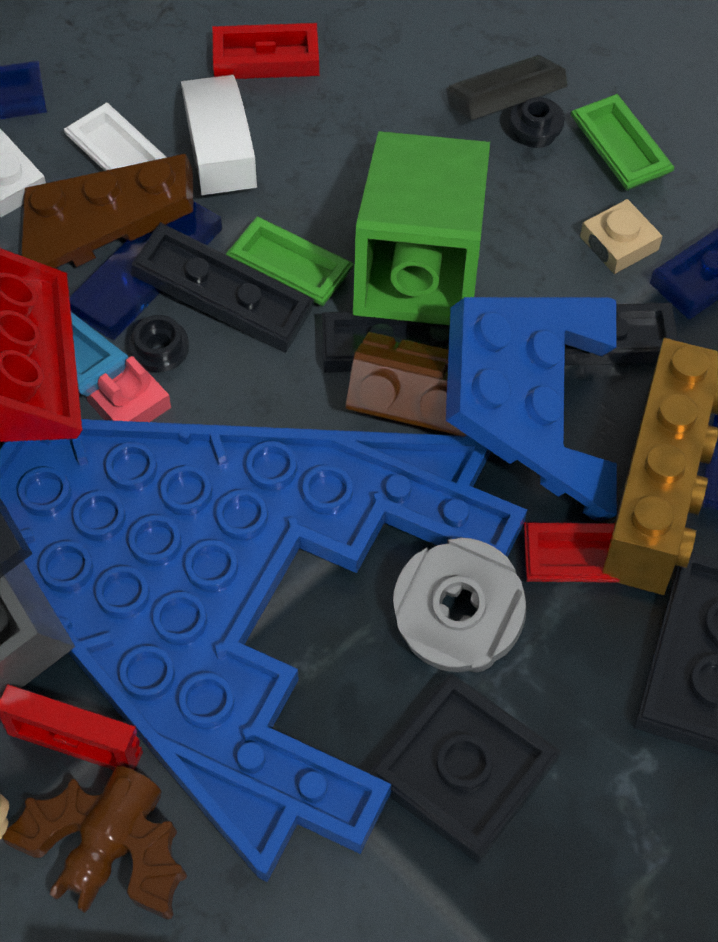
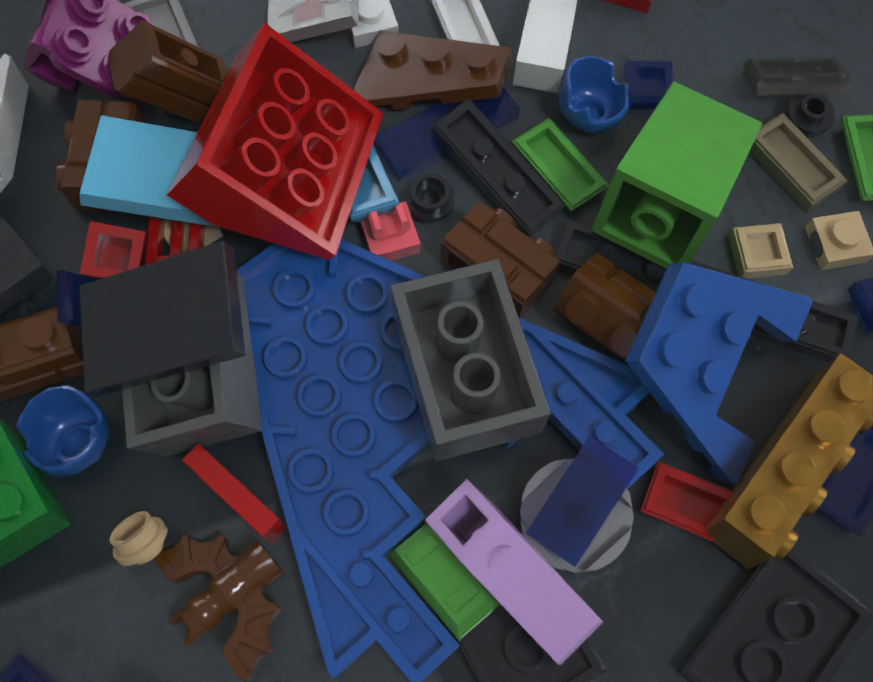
camera: 20 degrees right, 10 degrees up
none -> bright green tile [388,522,501,641]
none -> dark grey brick [390,259,551,462]
none -> lavender slope [425,479,603,665]
none -> reddish brown brick [440,202,561,319]
none -> clear blue tile [526,436,639,567]
none -> blue hair [557,55,629,134]
none -> clear blue tile [623,61,674,109]
none -> tan tile [728,223,793,279]
none -> dark tan tile [749,113,848,213]

